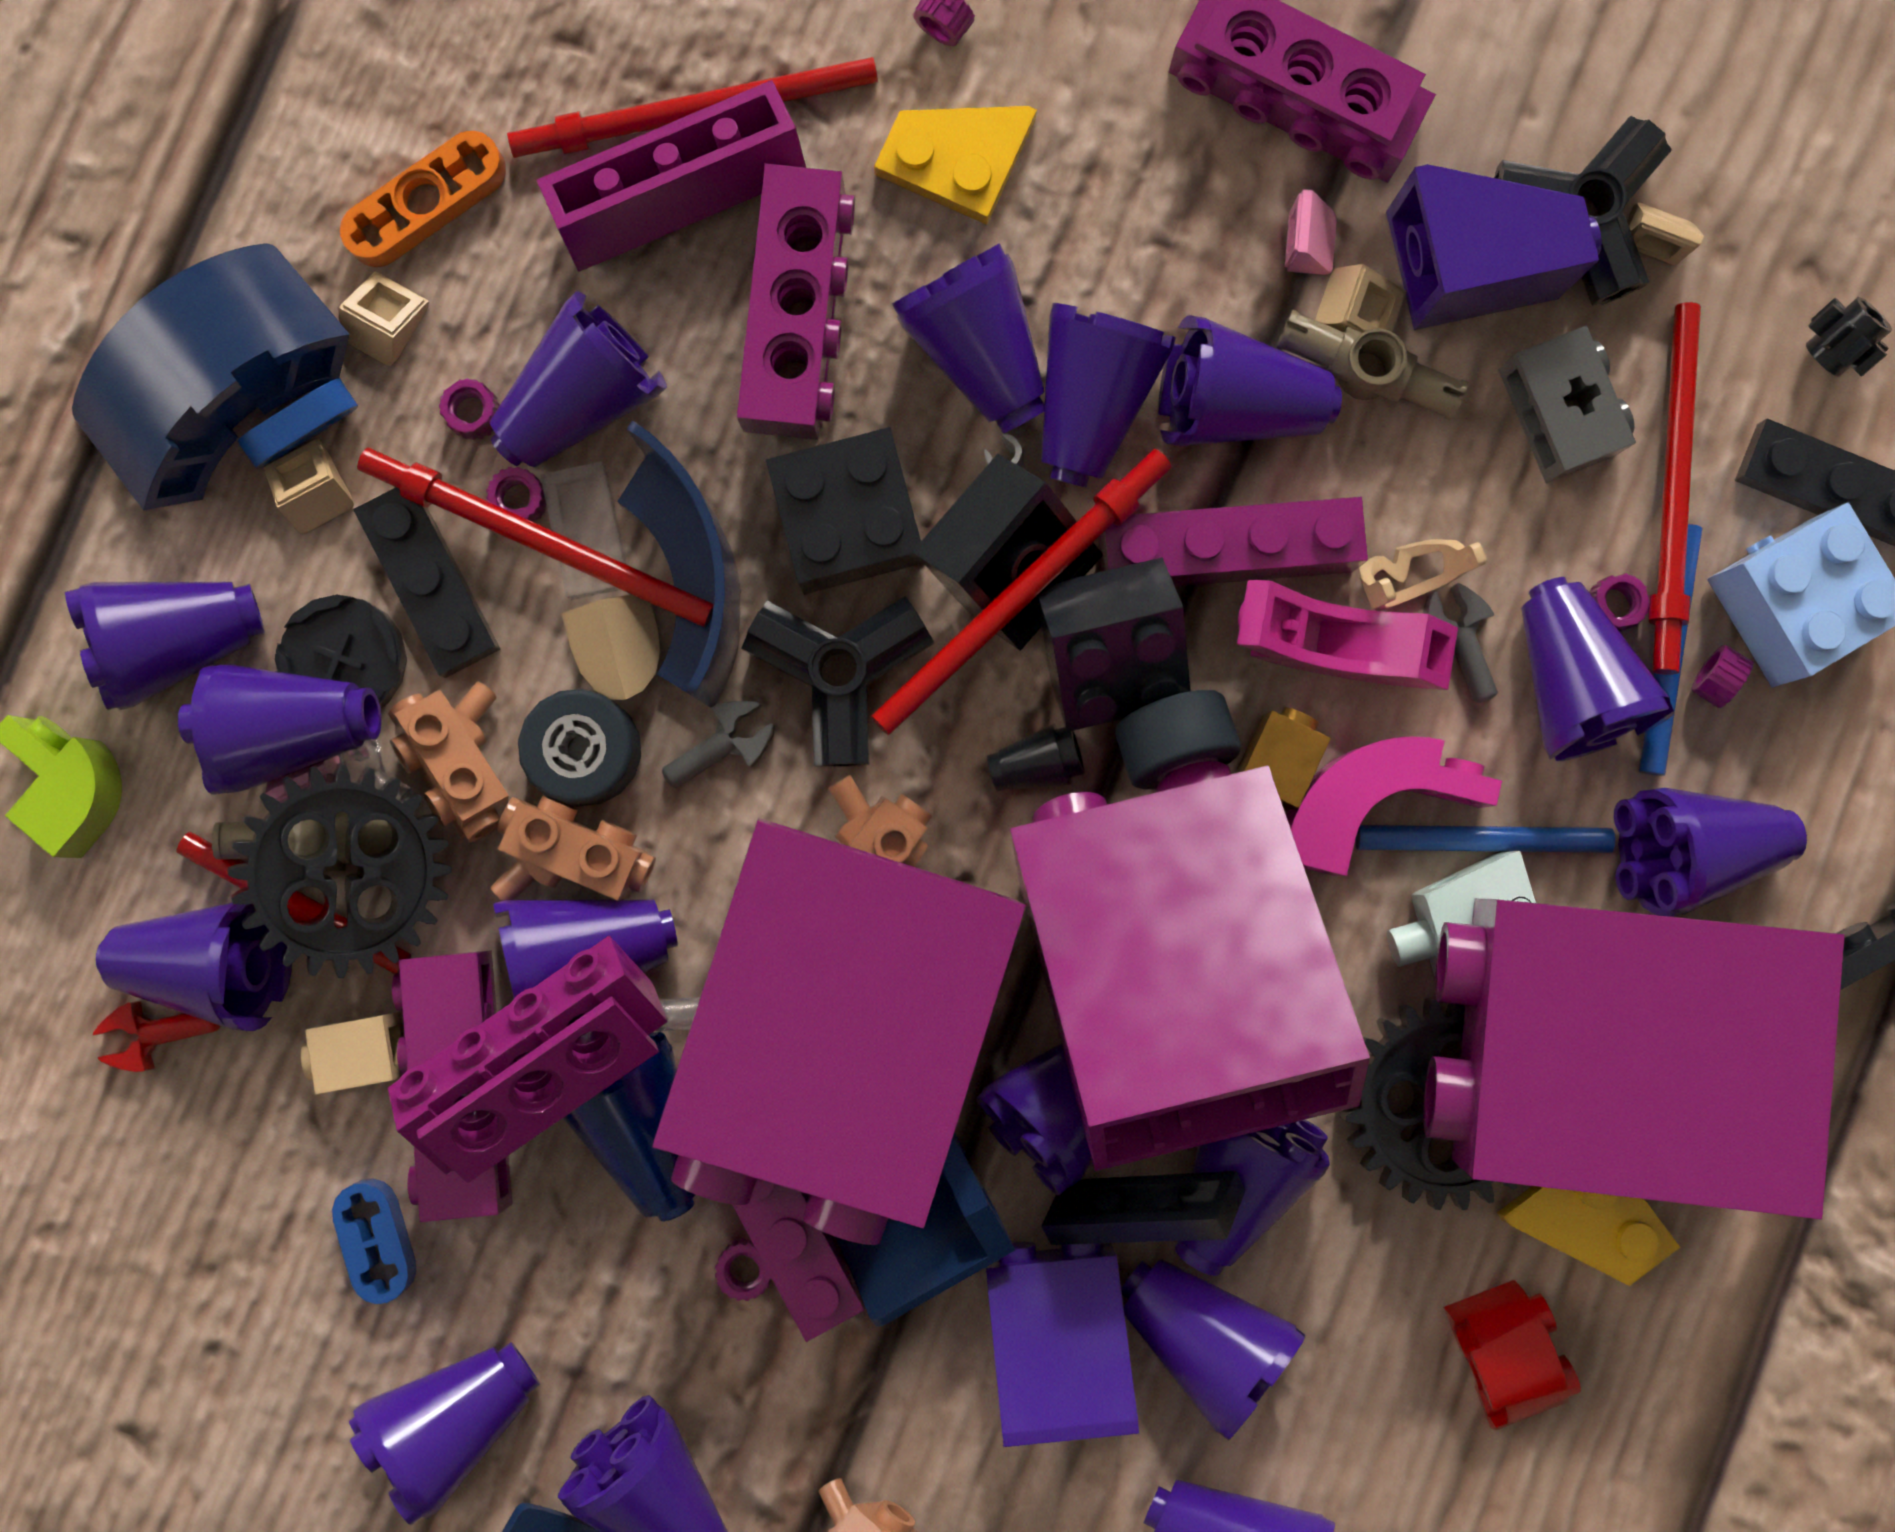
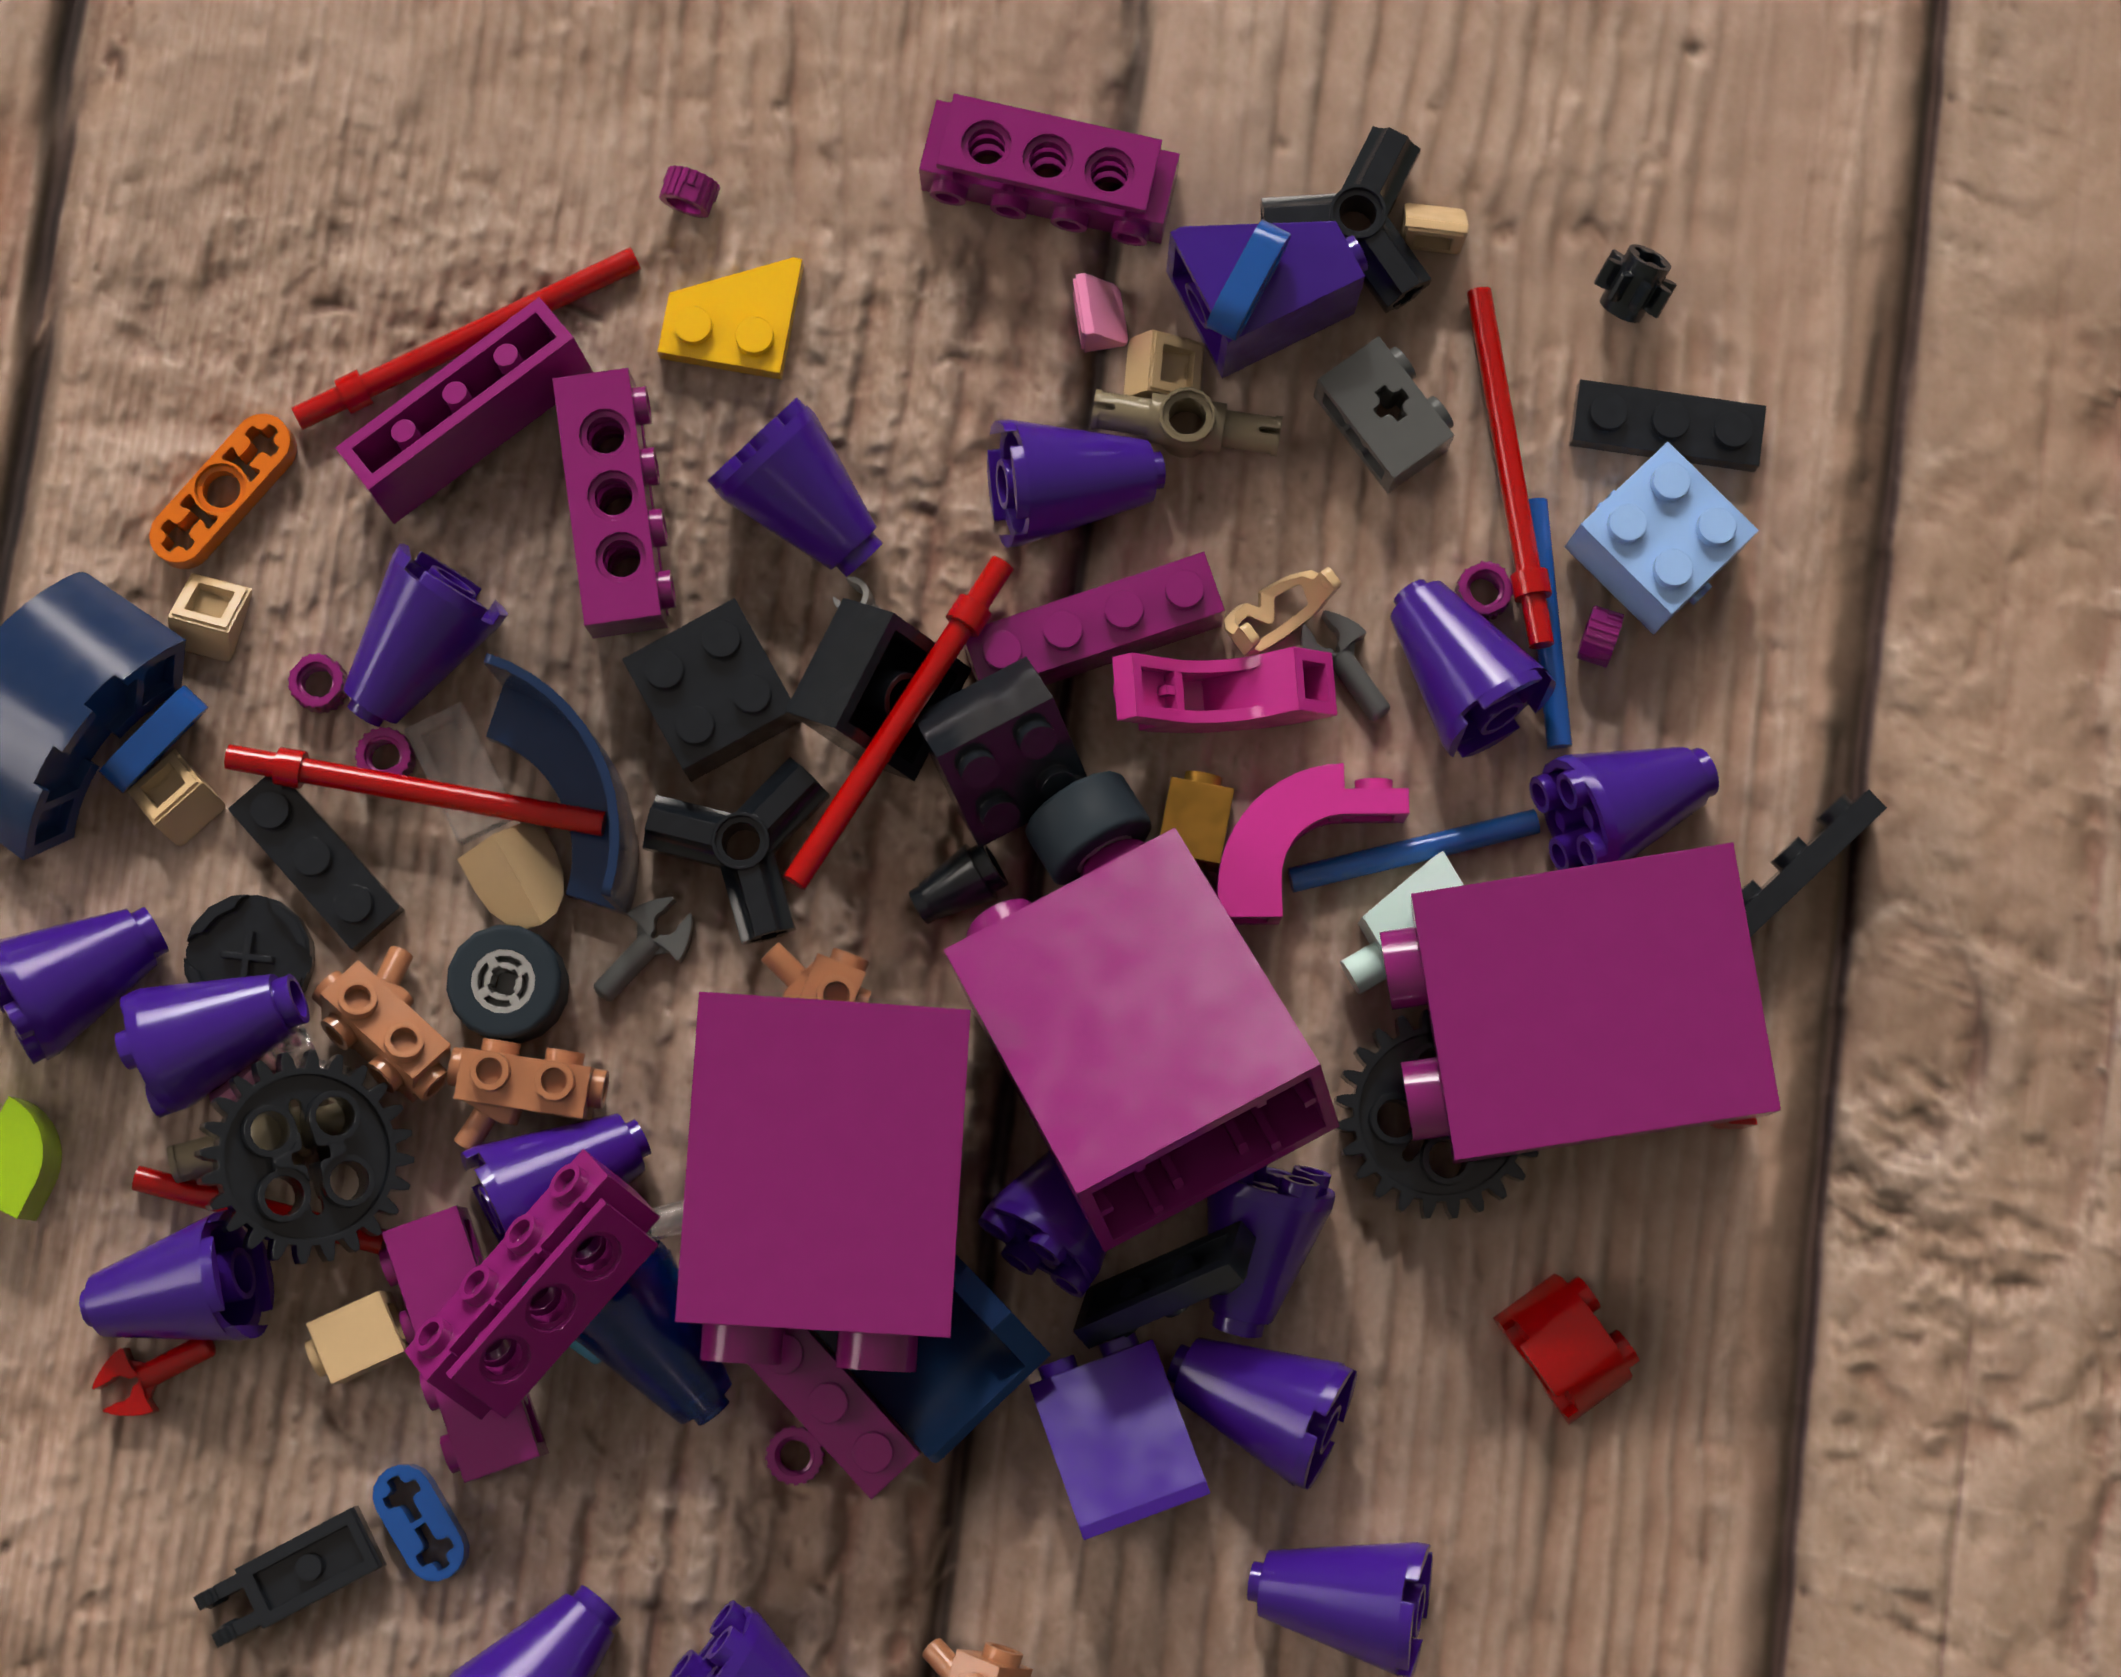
camera: 15 degrees left, 5 degrees down
dark purple cone [1041,303,1176,488] -> none
yellow wing [1497,1186,1680,1286] -> none
none -> black hinge [193,1506,387,1648]
none -> blue beam [1206,219,1291,342]

